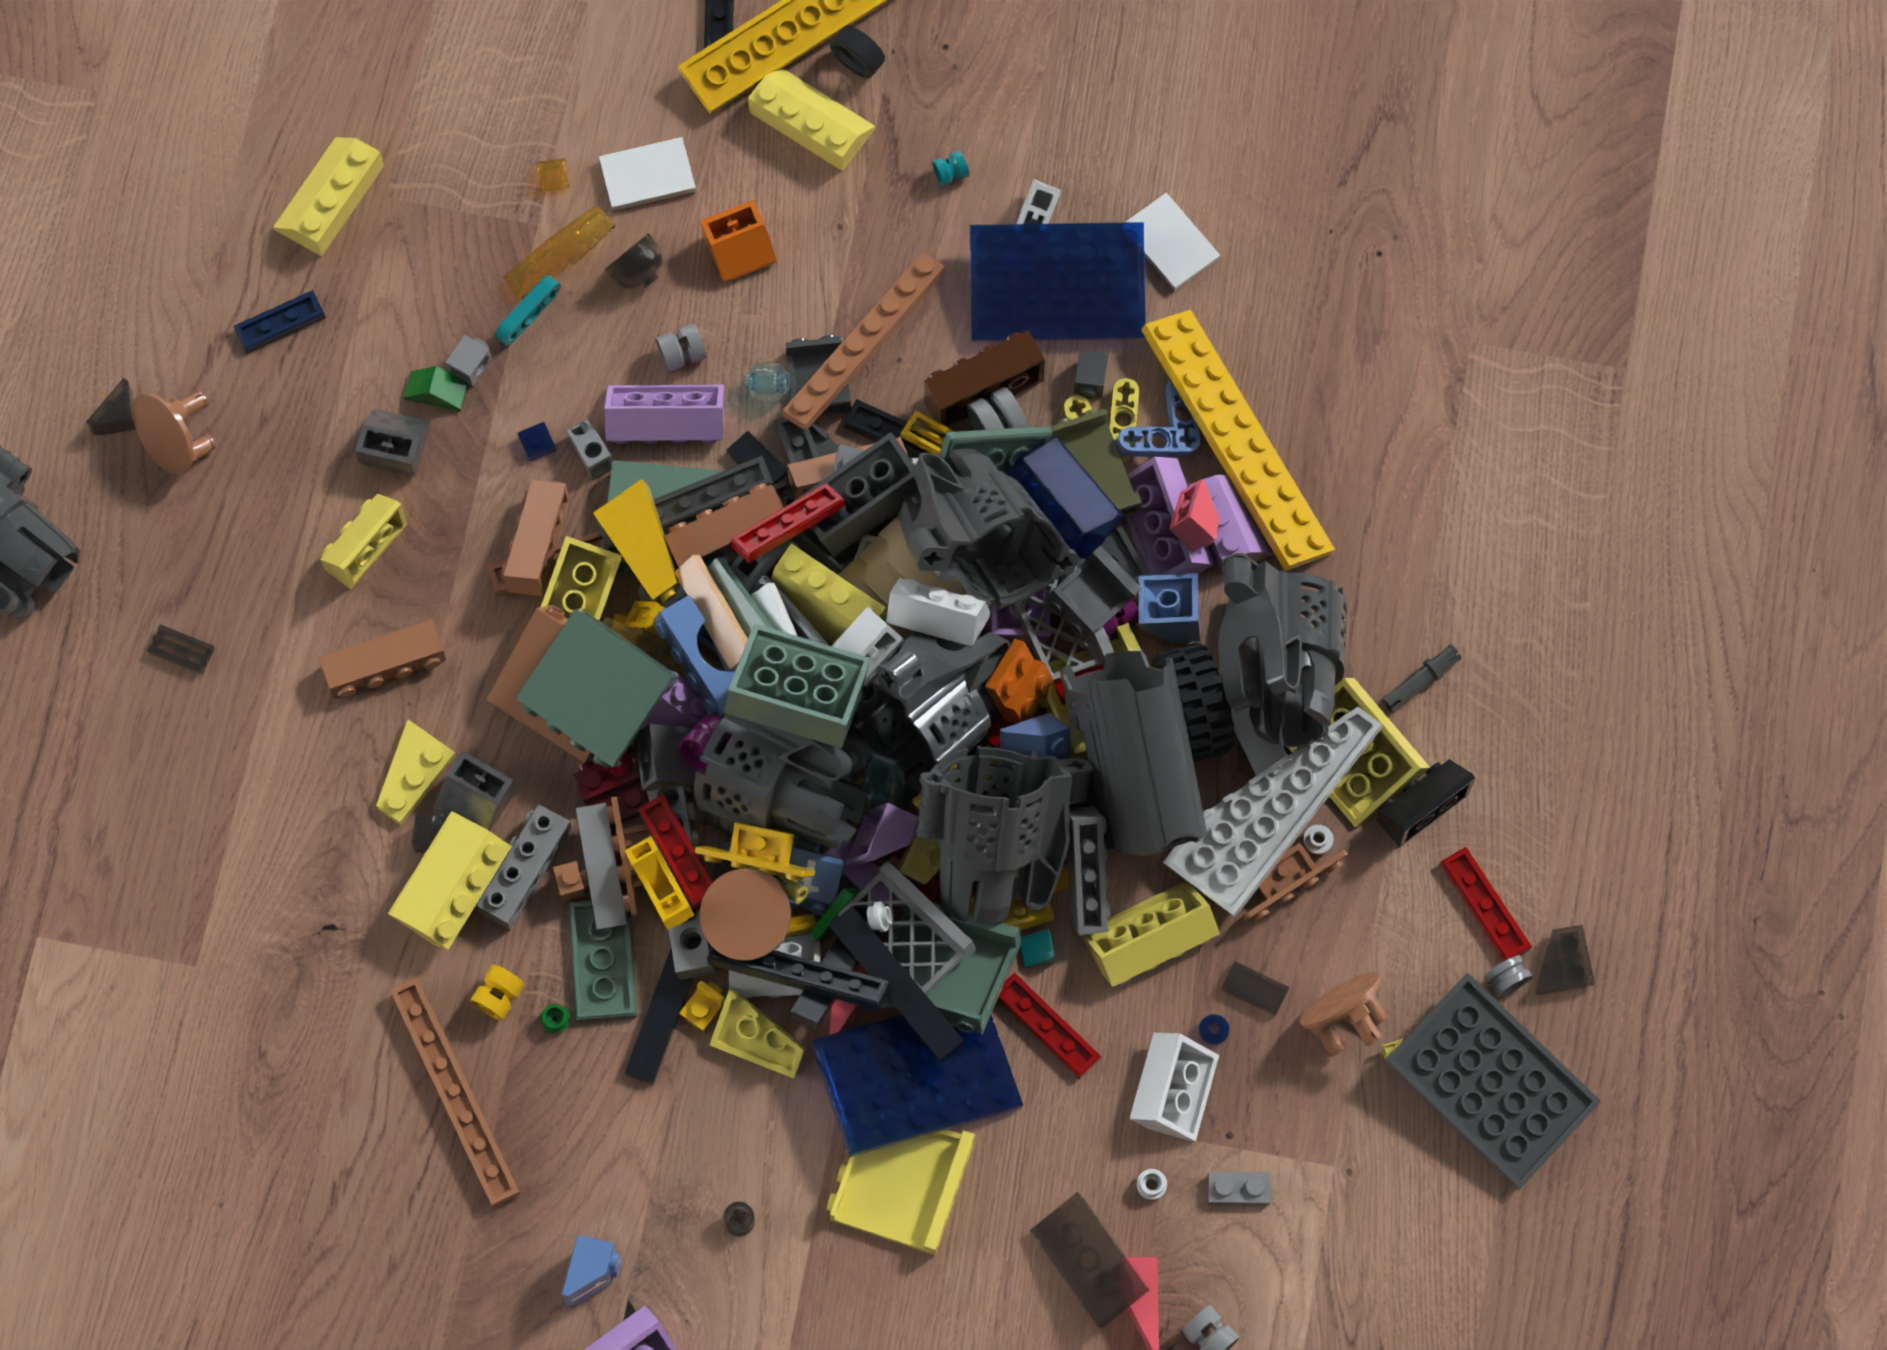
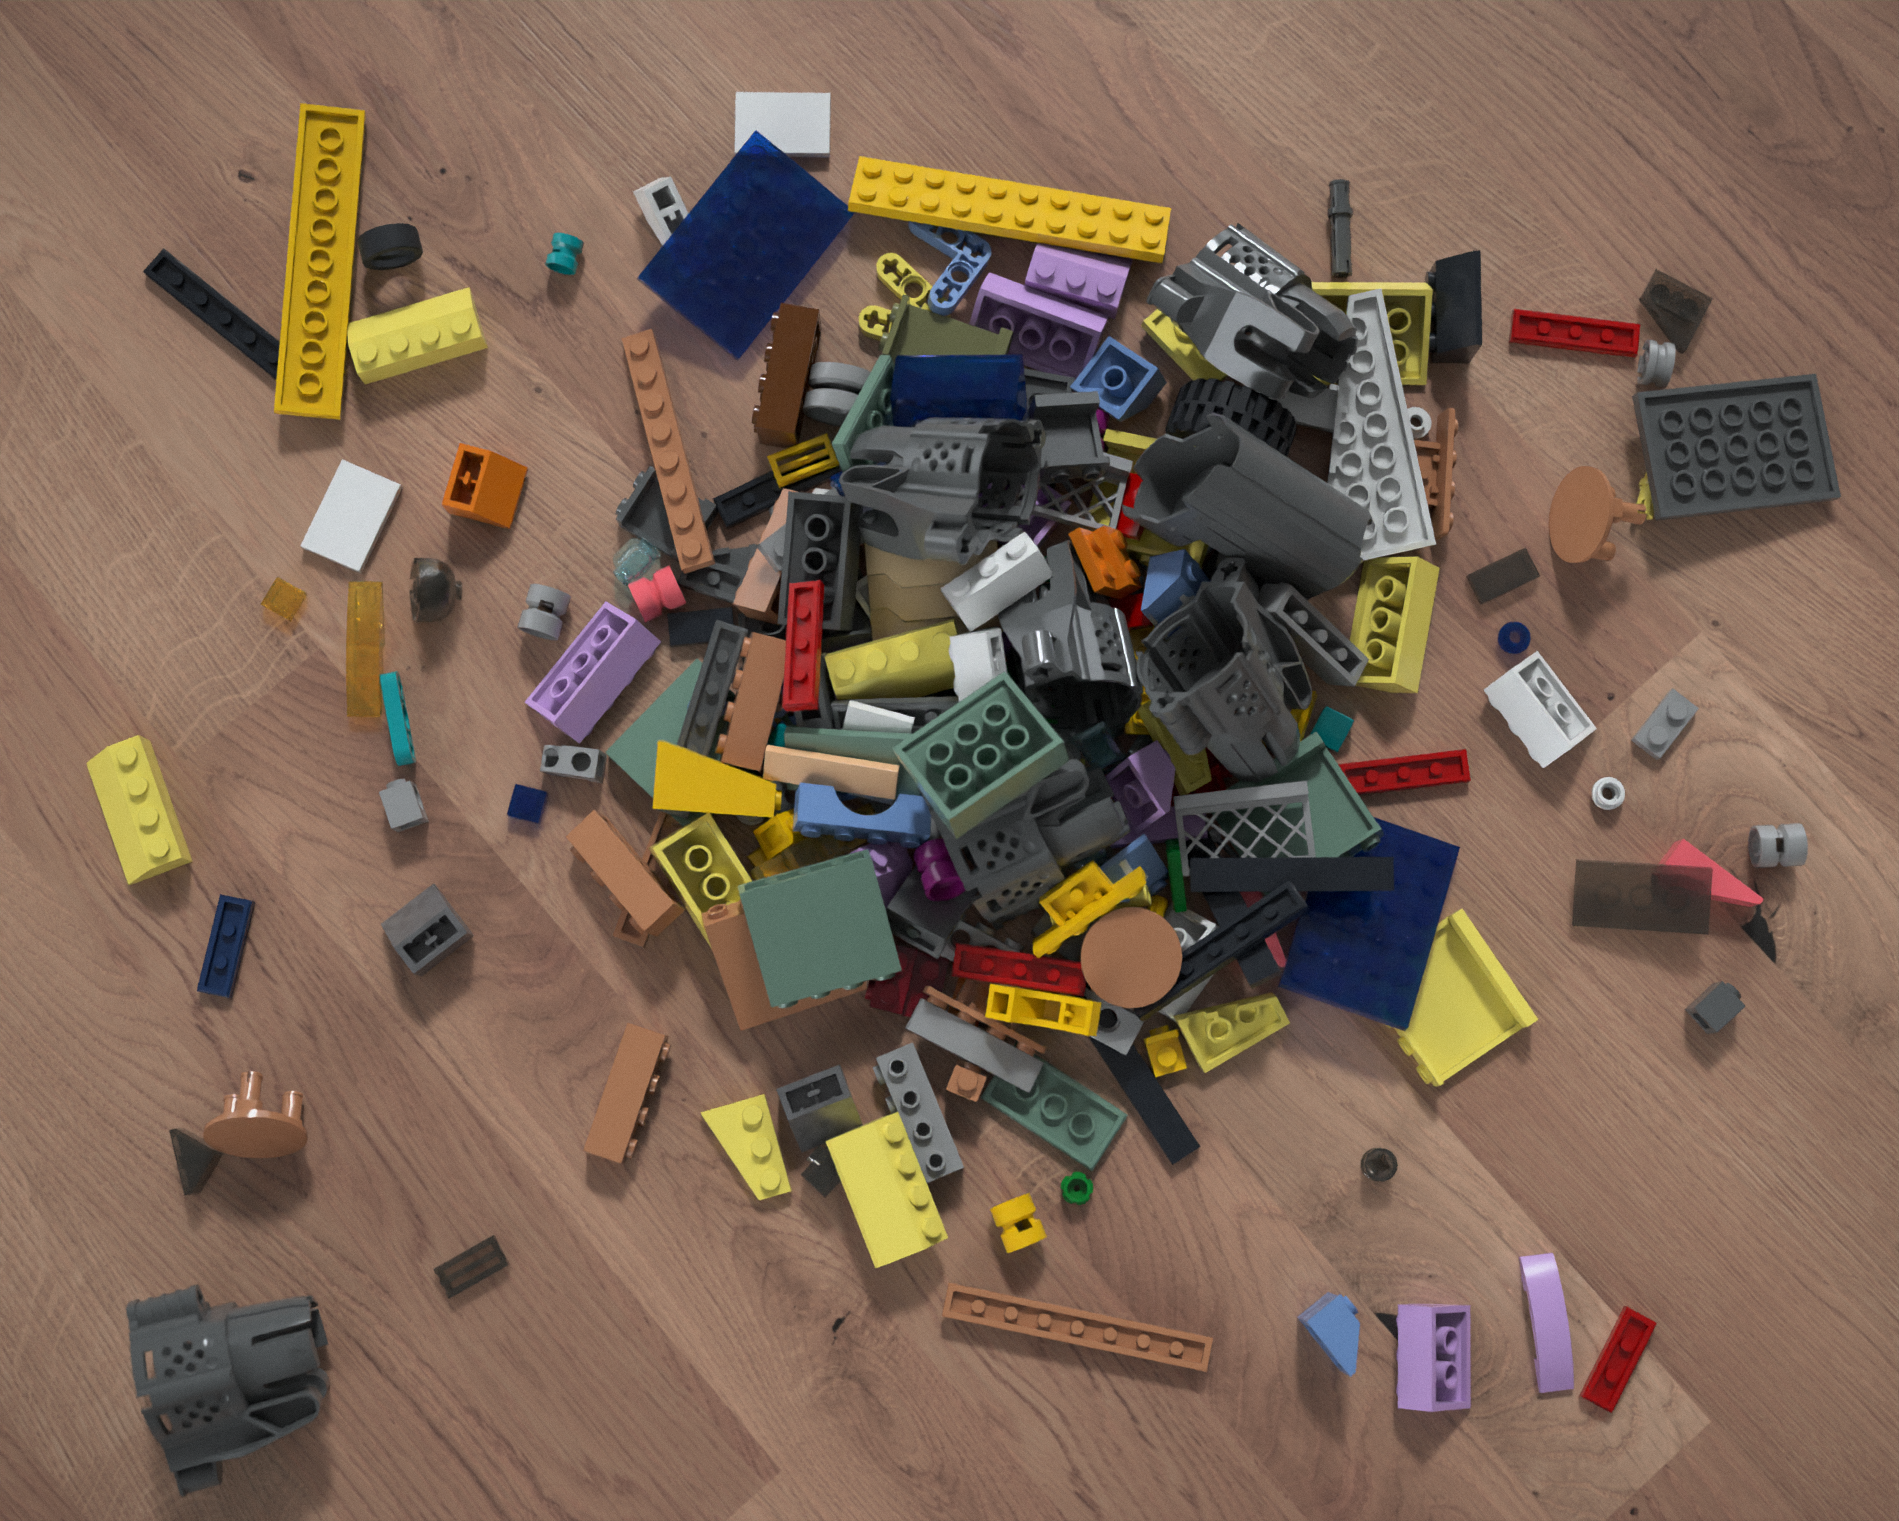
camera: 55 degrees left, 10 degrees up
light yellow slope [320,494,407,590] -> none
green slope [404,366,468,411] -> none
white plate [867,901,892,932] -> none
dark grey brick [1074,350,1108,399] -> none
coral slope [1169,479,1220,552] -> none
none -> coral wheel [628,565,687,623]

